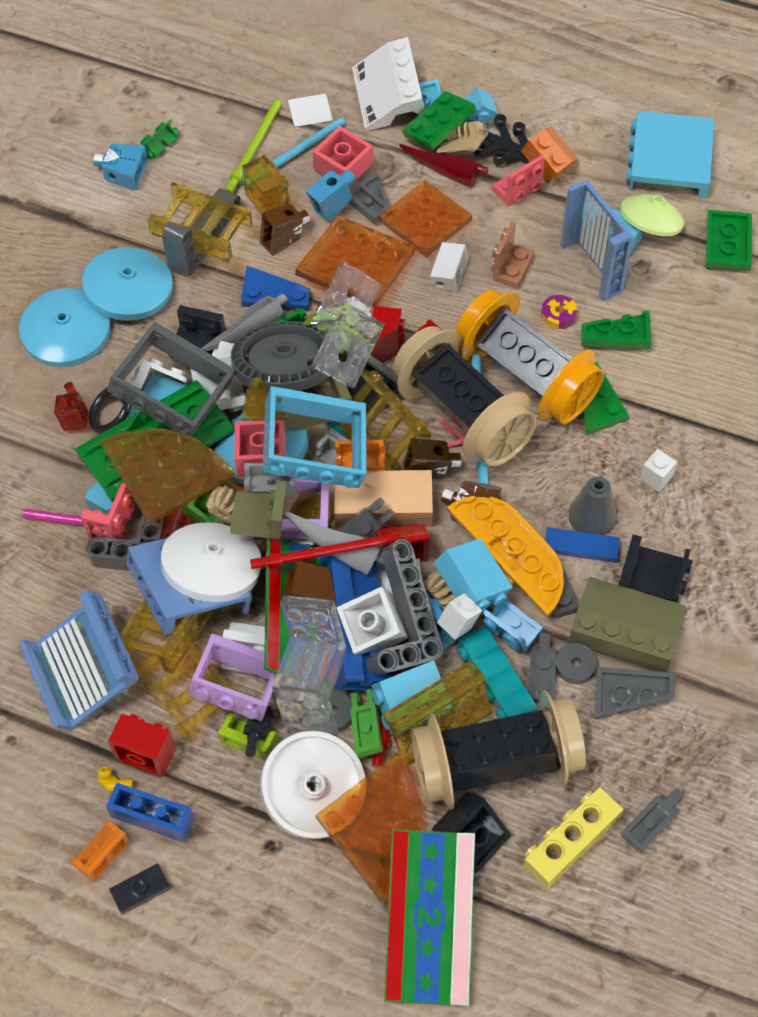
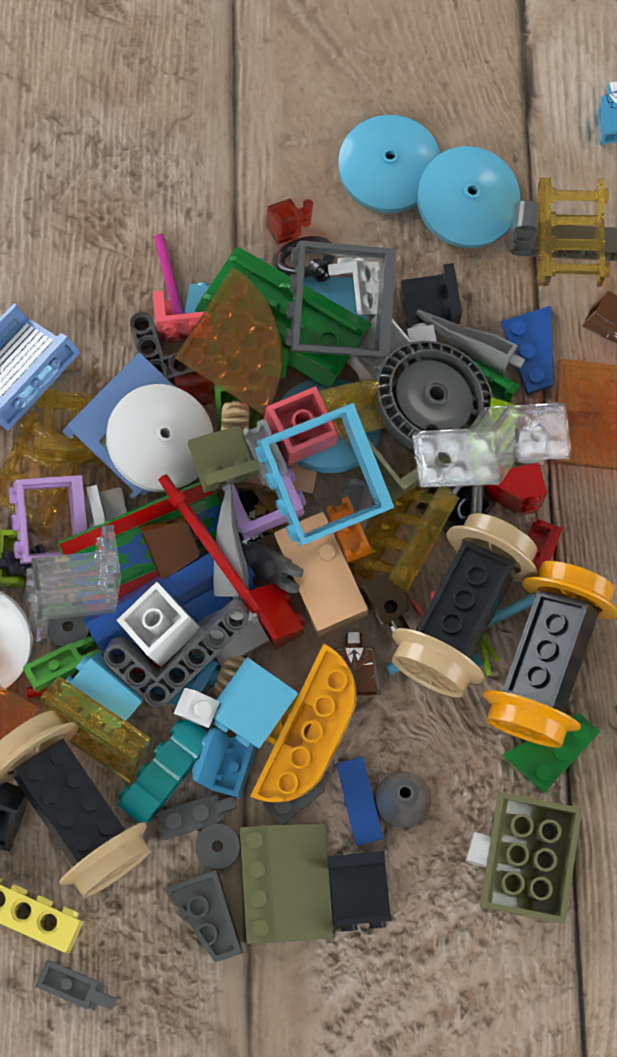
camera: 70 degrees right, 15 degrees up
none -> olive slope [480,792,582,923]

